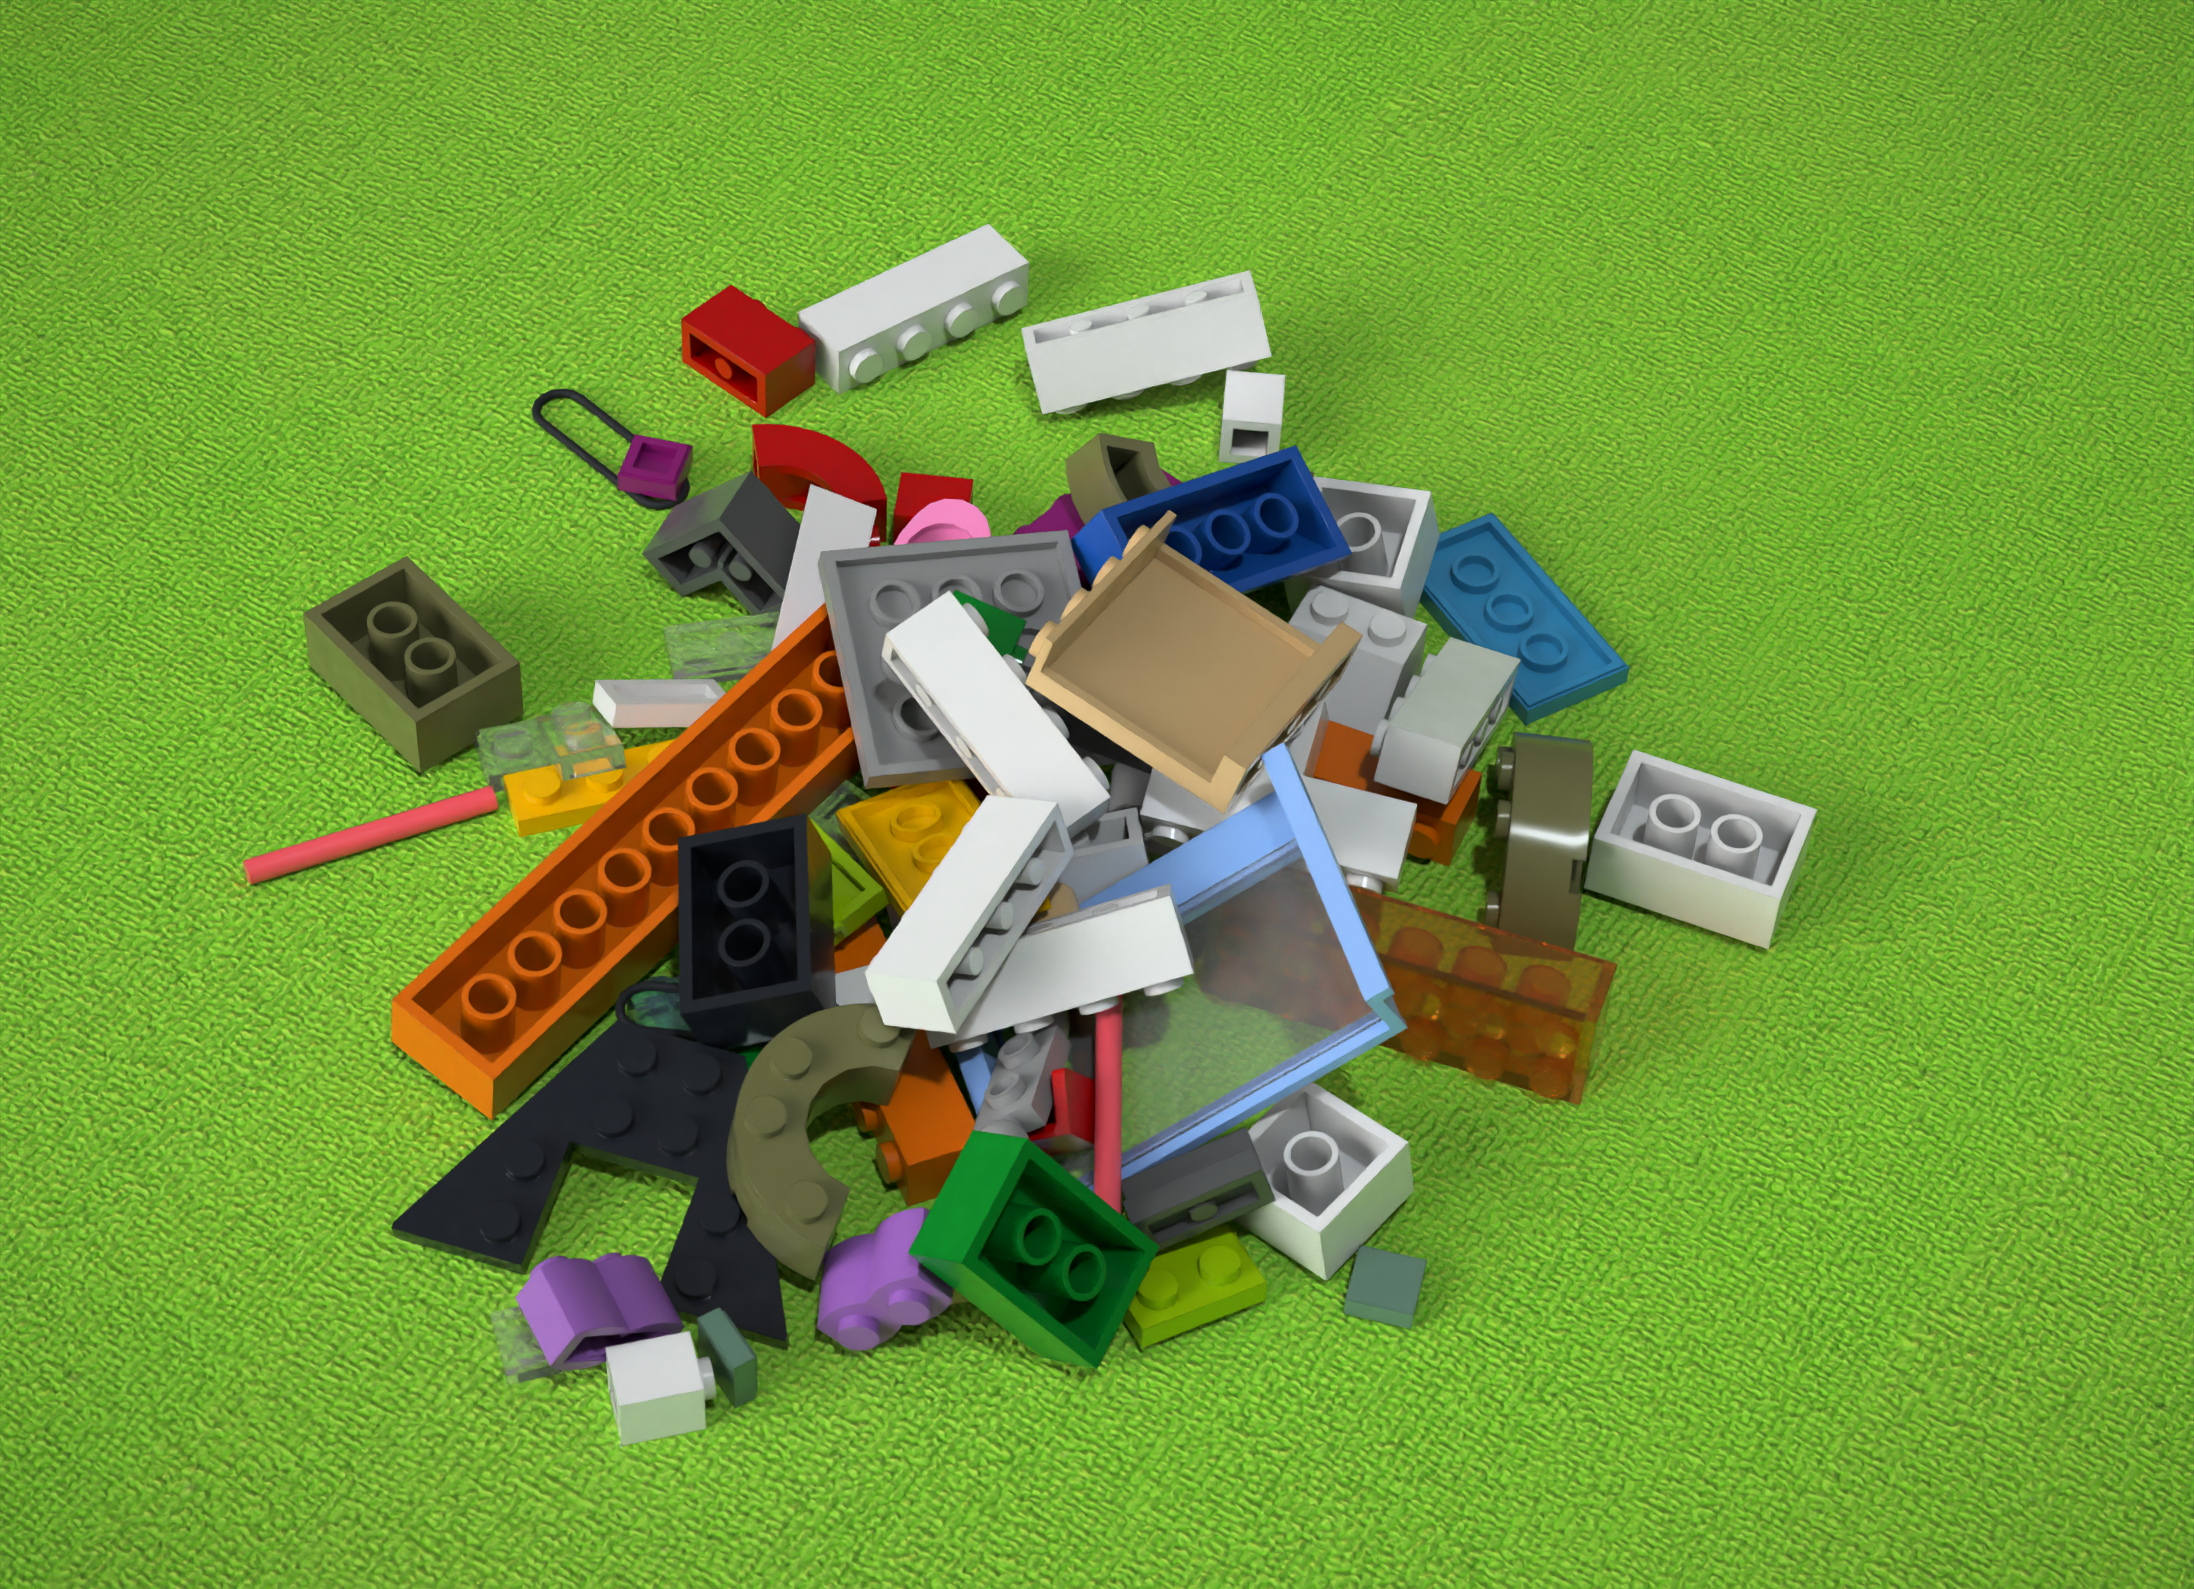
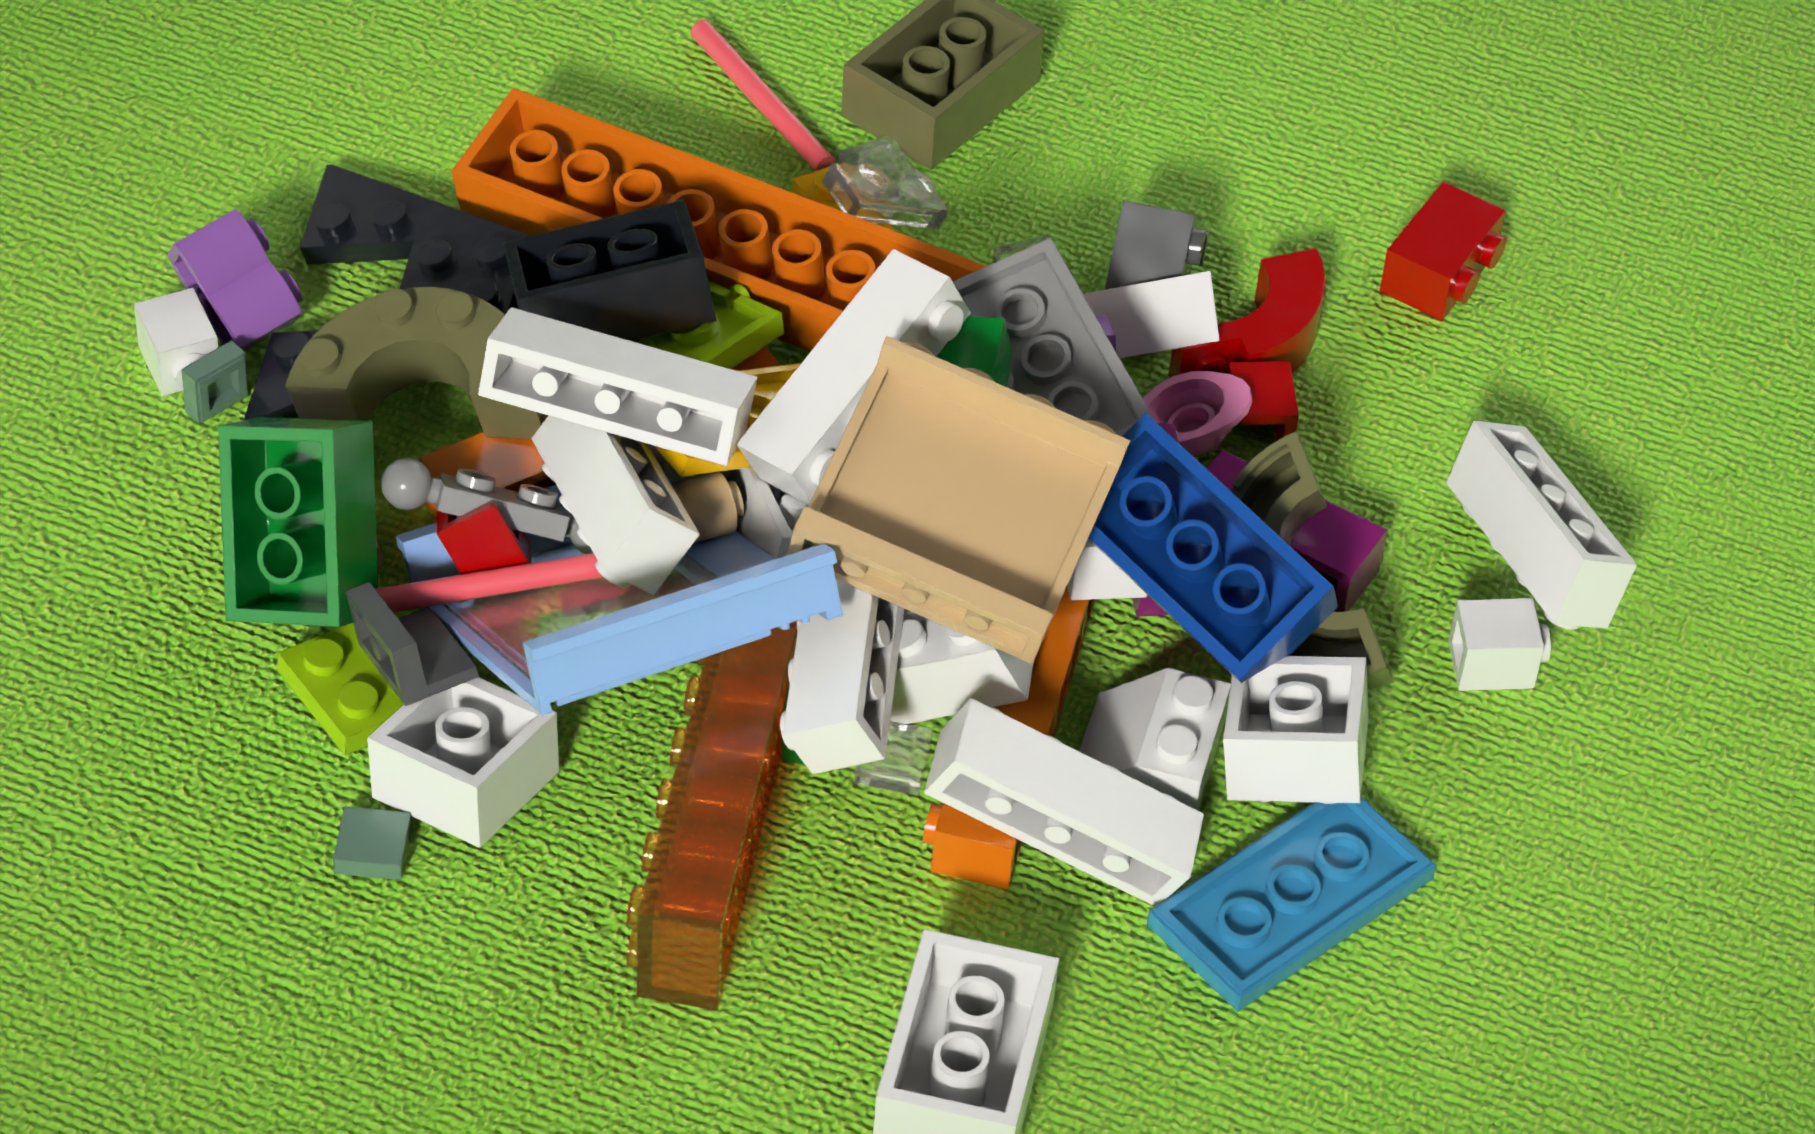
camera: 80 degrees right, 0 degrees up
black piece [532,389,690,510] -> none
white tile [592,679,726,728] -> none
magenta tile [618,434,693,501] -> none
white brick [798,224,1029,395] -> none
olive brick [1484,732,1593,966] -> none

